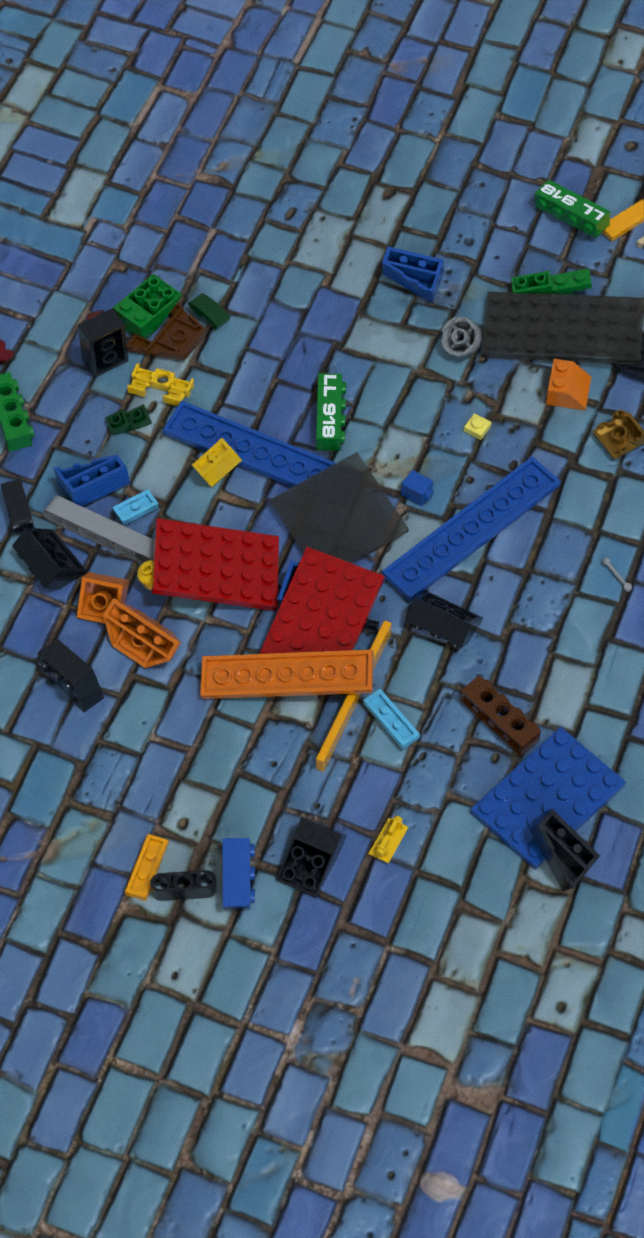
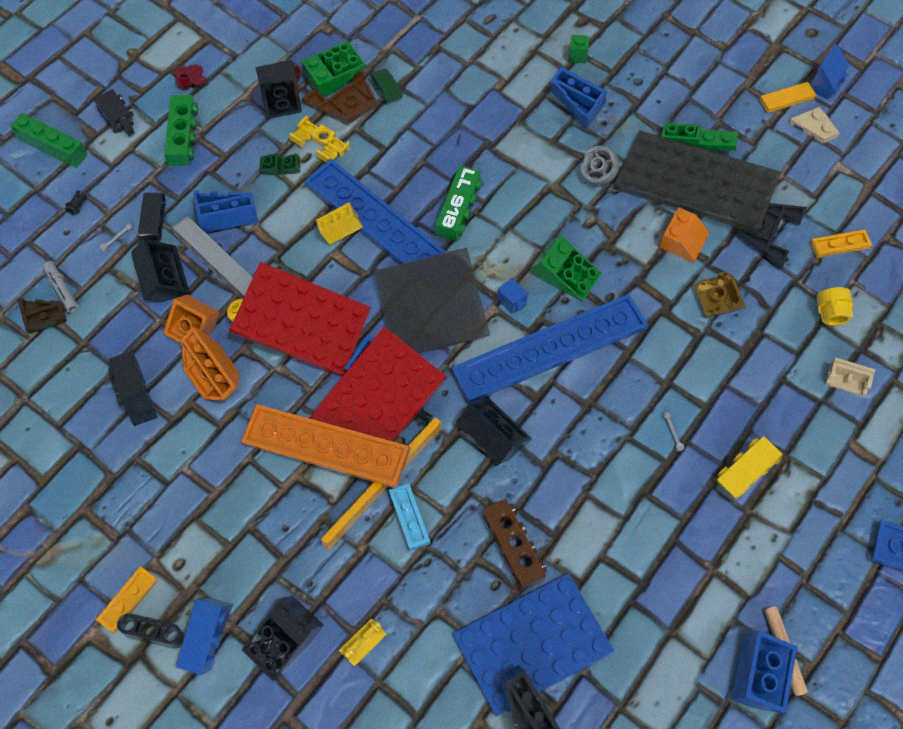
camera: 15 degrees right, 5 degrees up
medium azure plate [112,489,159,526] -> none
light yellow plate [464,413,492,440] -> none
green brick [535,180,610,238] -> none
none -> green slope [530,235,602,302]
none -> green brick [569,35,589,64]

